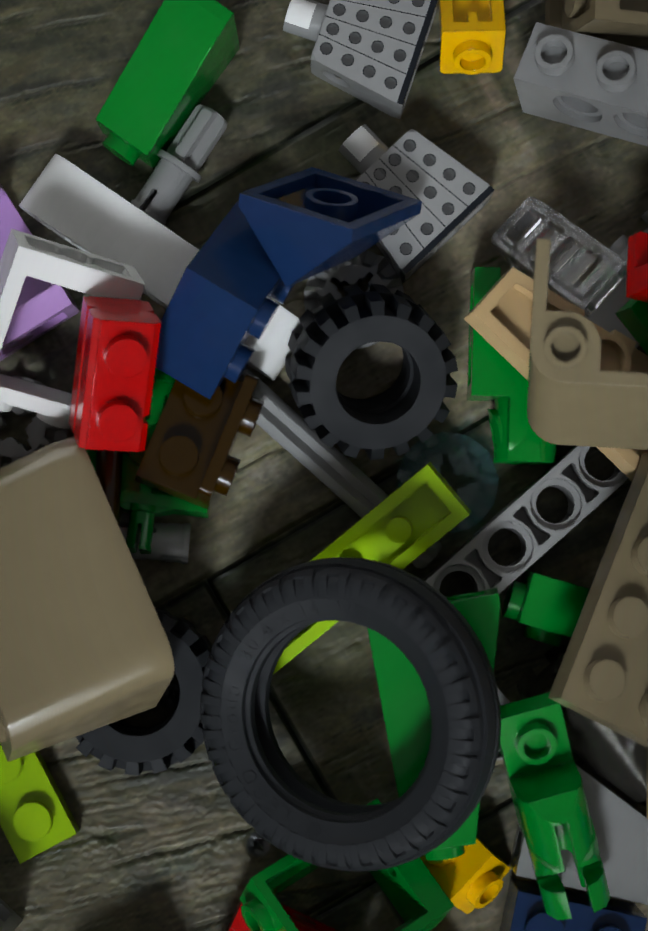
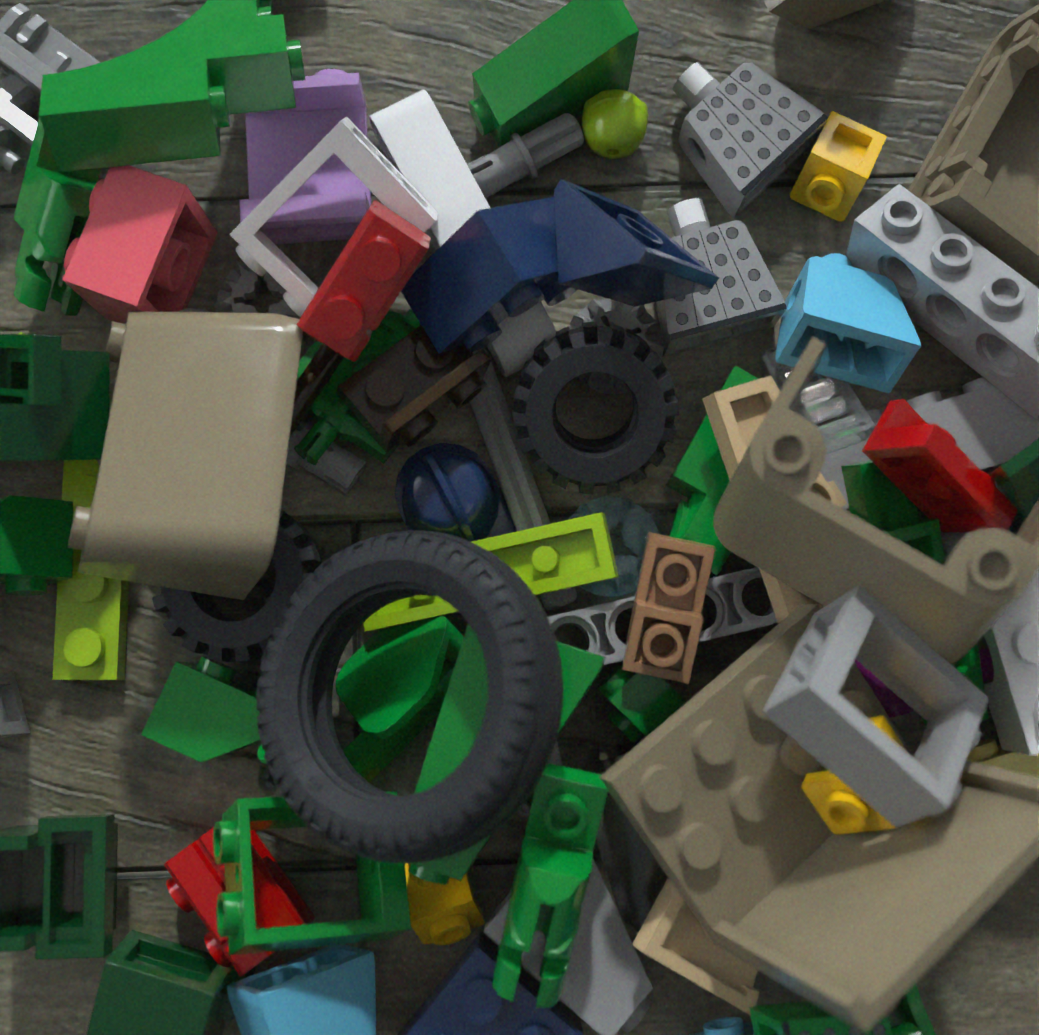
camera: 25 degrees right, 5 degrees down
none -> green slope [141,656,261,762]
none -> green piece [257,615,464,783]
none -> dark blue piece [395,443,516,542]
none -> lime piece [582,89,648,159]
none -> medium nougat slope [622,532,716,684]
none -> medium azure torso [775,253,921,393]

